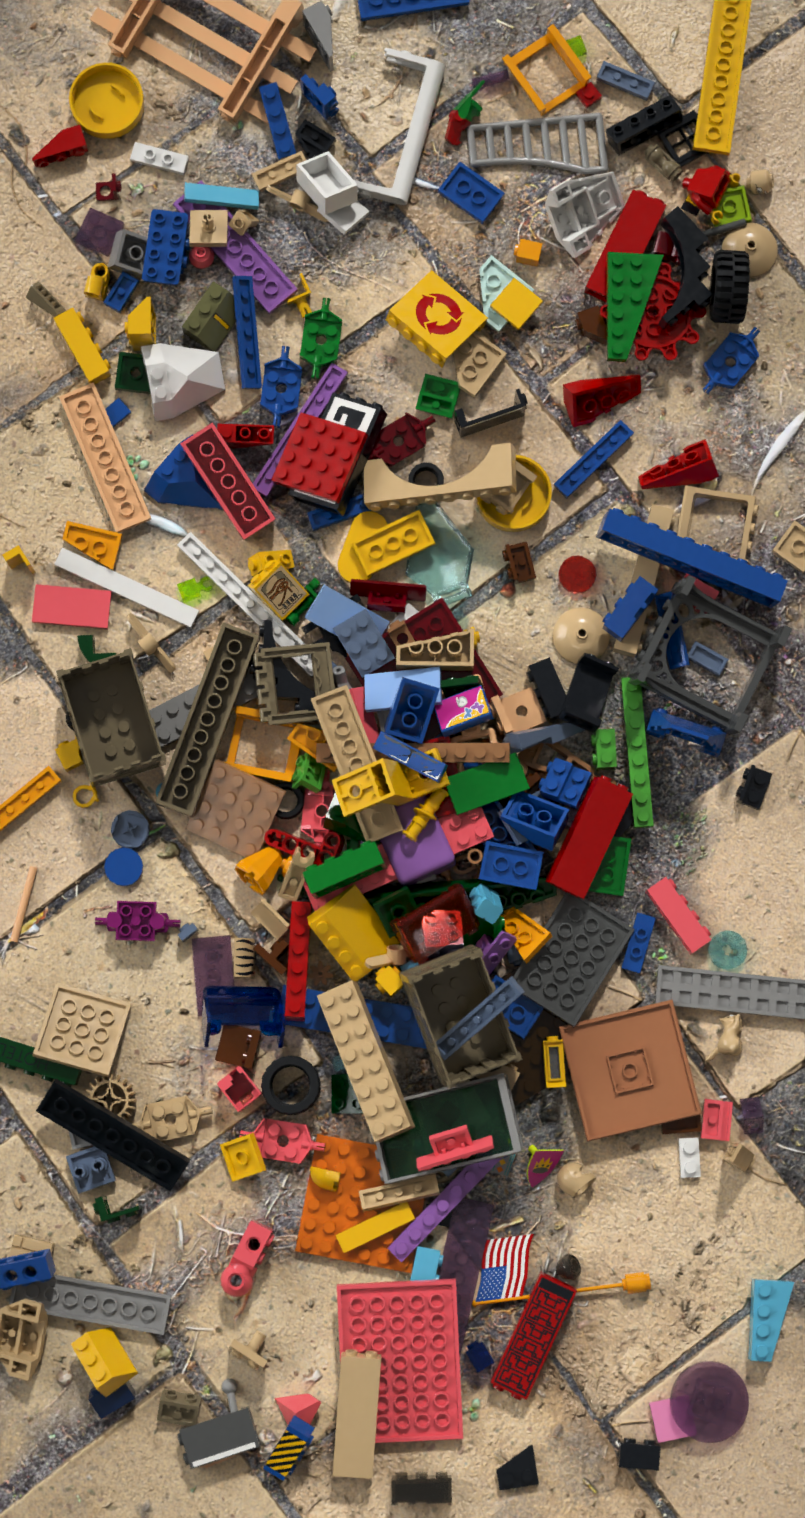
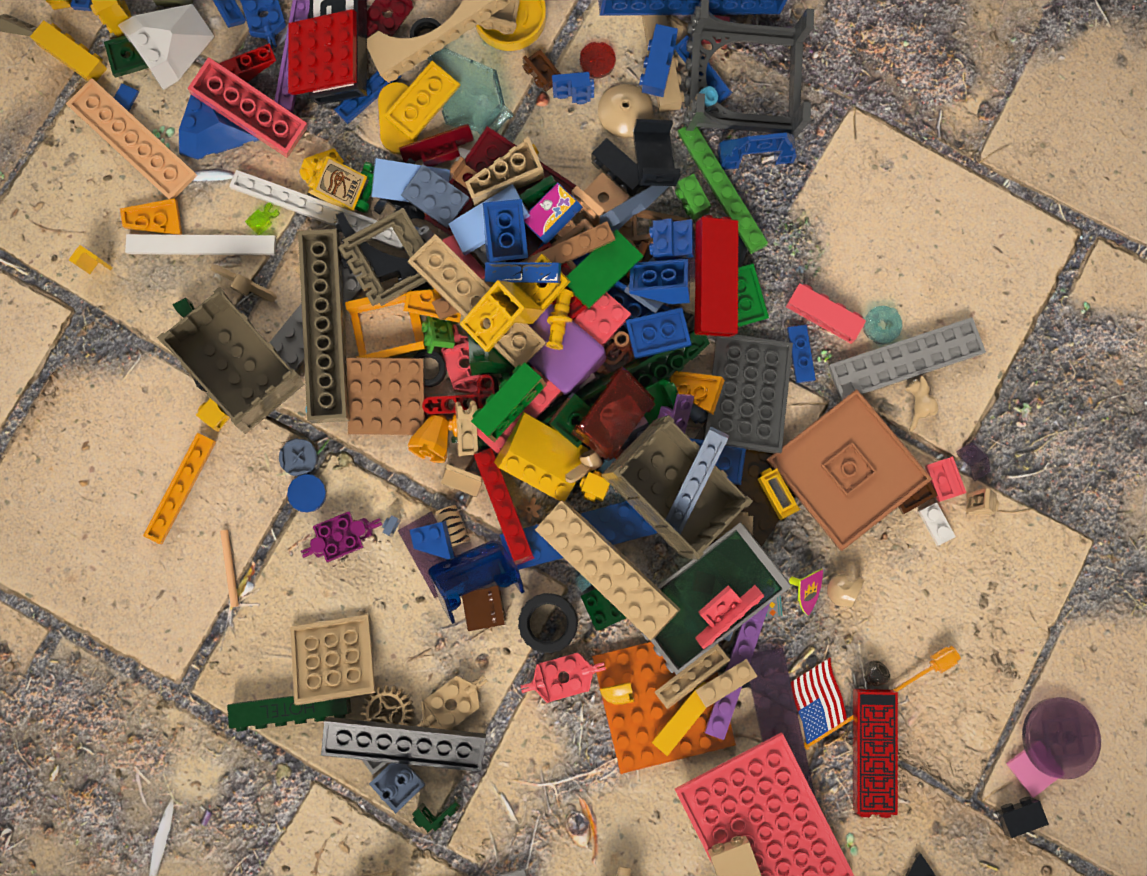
camera: 20 degrees left, 0 degrees up
coral tile [32,584,112,629] -> none
yellow piece [72,783,100,808] -> none
coral piece [217,1066,262,1112] -> none
yellow plate [220,1133,266,1182] -> none
coral brick [220,1219,275,1297] -> none
reddish brown bracket [253,939,289,977] -> none
medium azure brick [410,1245,444,1281] -> none
clear blue brick [465,1339,495,1373] -> none
medium azure brick [469,883,503,924] -> none
sand blue tile [688,641,729,677] -> none
black bracket [736,764,772,810] -> none
medium azure wedge [748,1278,794,1362] -> none
none -> blue wing [410,521,454,559]
none -> blue plate [552,72,594,104]
none -> tan plate [695,659,757,708]
none -> medium azure tile [699,86,718,107]

